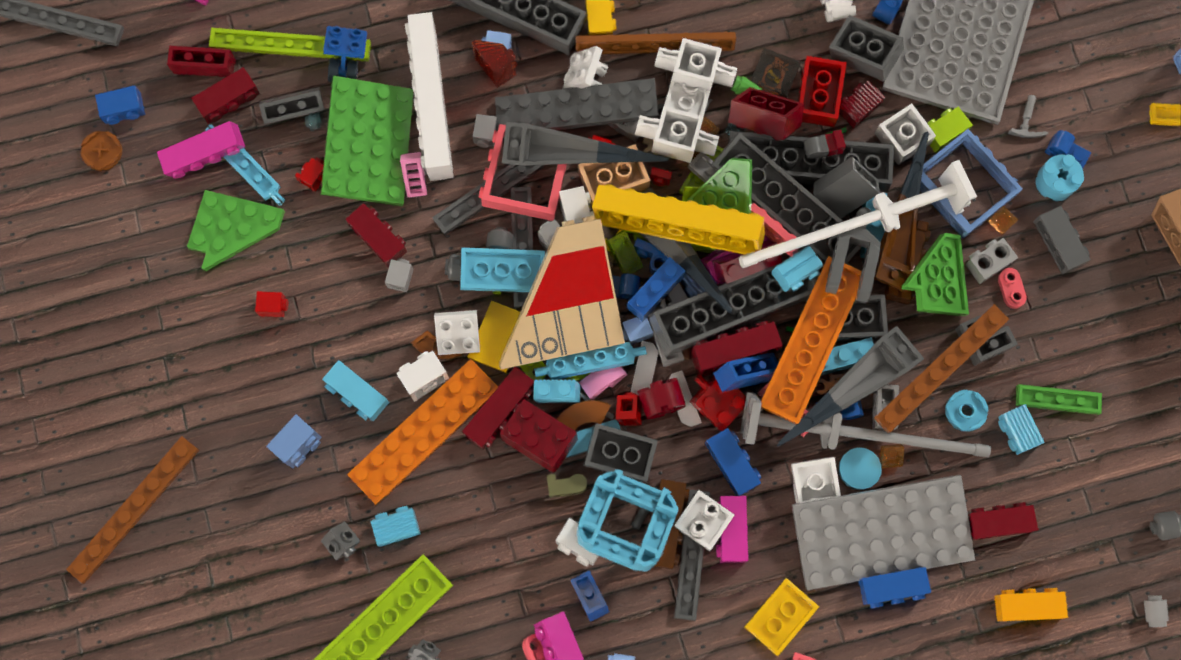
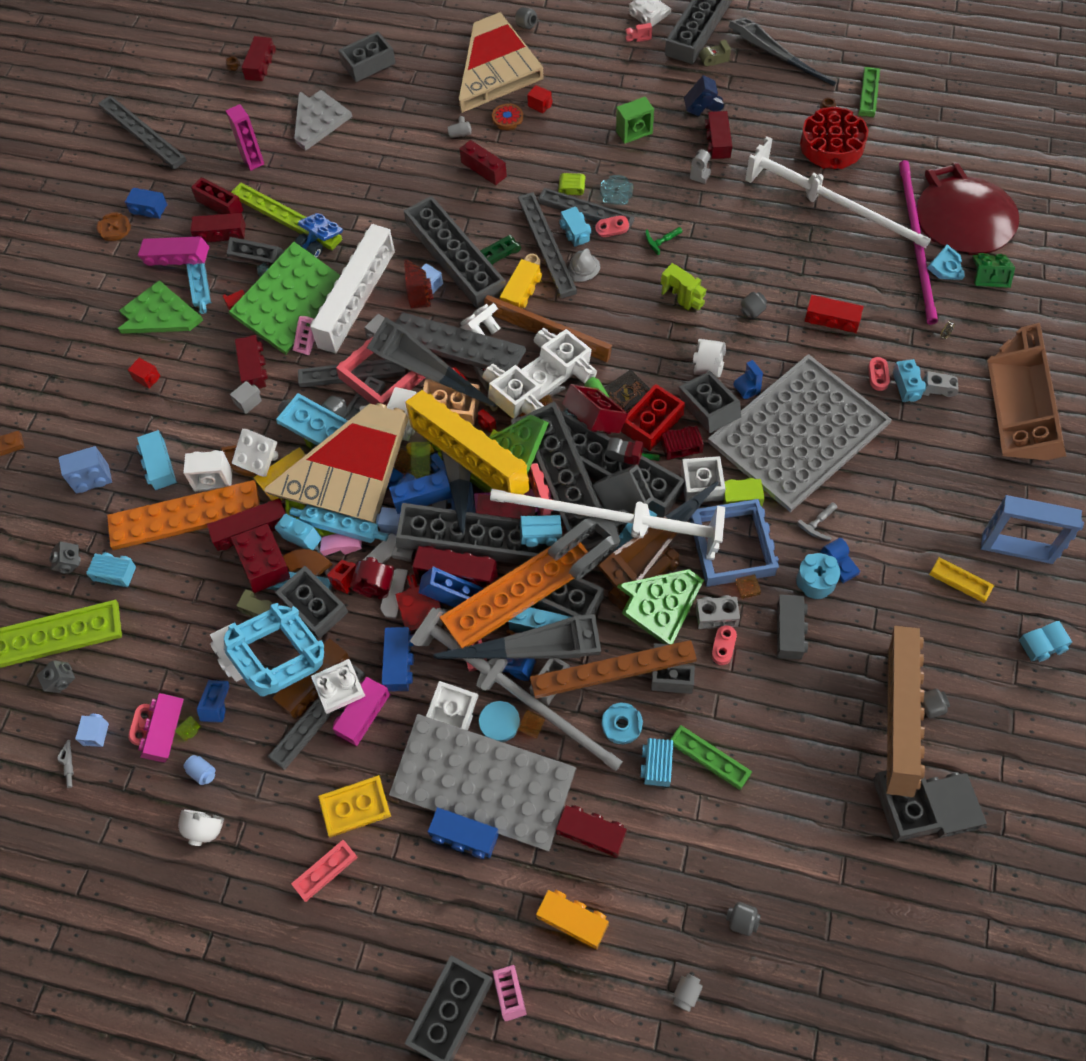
camera: 35 degrees right, 15 degrees down
none -> clear neon green plate [175,716,201,741]

